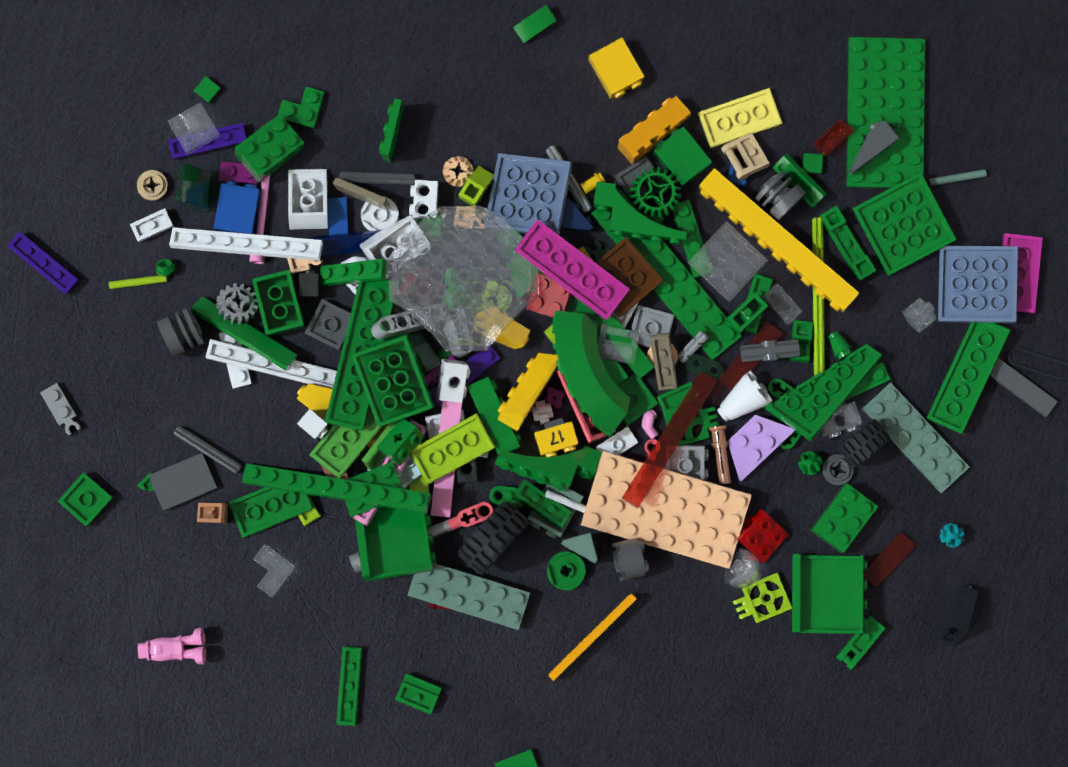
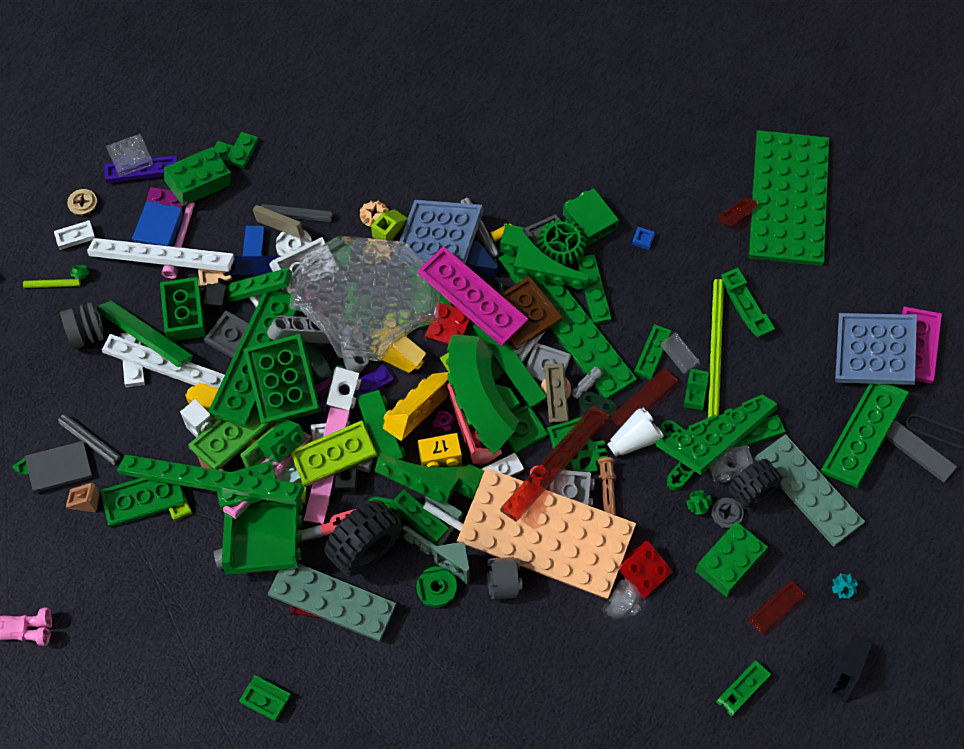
camera: 10 degrees right, 20 degrees down
slope [176,163,213,212] -> none
green tile [194,76,221,103] -> none
light grey gear [216,283,258,324] -> none
clear plate [253,544,296,598] -> none
white slope [288,169,328,230] -> none
green tile [336,647,362,726] -> none
green plate [379,98,404,162] -> none
white brick [409,180,438,221] -> none
green slope [513,5,557,43] -> none
white gear [532,400,554,425] -> none
light orange tile [548,594,636,681] -> none
yellow brick [588,38,644,99] -> none
clear plate [598,323,640,364] -> none
light orange wedge [618,96,691,165] -> none
bright pink arm [642,410,659,439] -> none
clear plate [688,221,768,301] -> none
light yellow tile [698,88,782,149] -> none
yellow brick [699,168,859,312] -> none
tan plate [721,133,769,181] -> none
green brick [726,292,768,335] -> none
lavender wing [728,415,795,481] -> none
lime piece [733,573,792,623] -> none
dark grey piece [740,340,800,363] -> none
dark grey wheel [755,170,806,221] -> none
green plate [772,153,826,208] -> none
green panel [792,554,867,634] -> none
green tile [802,153,823,174] -> none
green cone [828,331,852,361] -> none
dark grey slope [848,120,898,175] -> none
green plate [852,172,956,276] -> none
clear brick [902,298,937,333] -> none
sand green bar [929,169,986,186] -> none

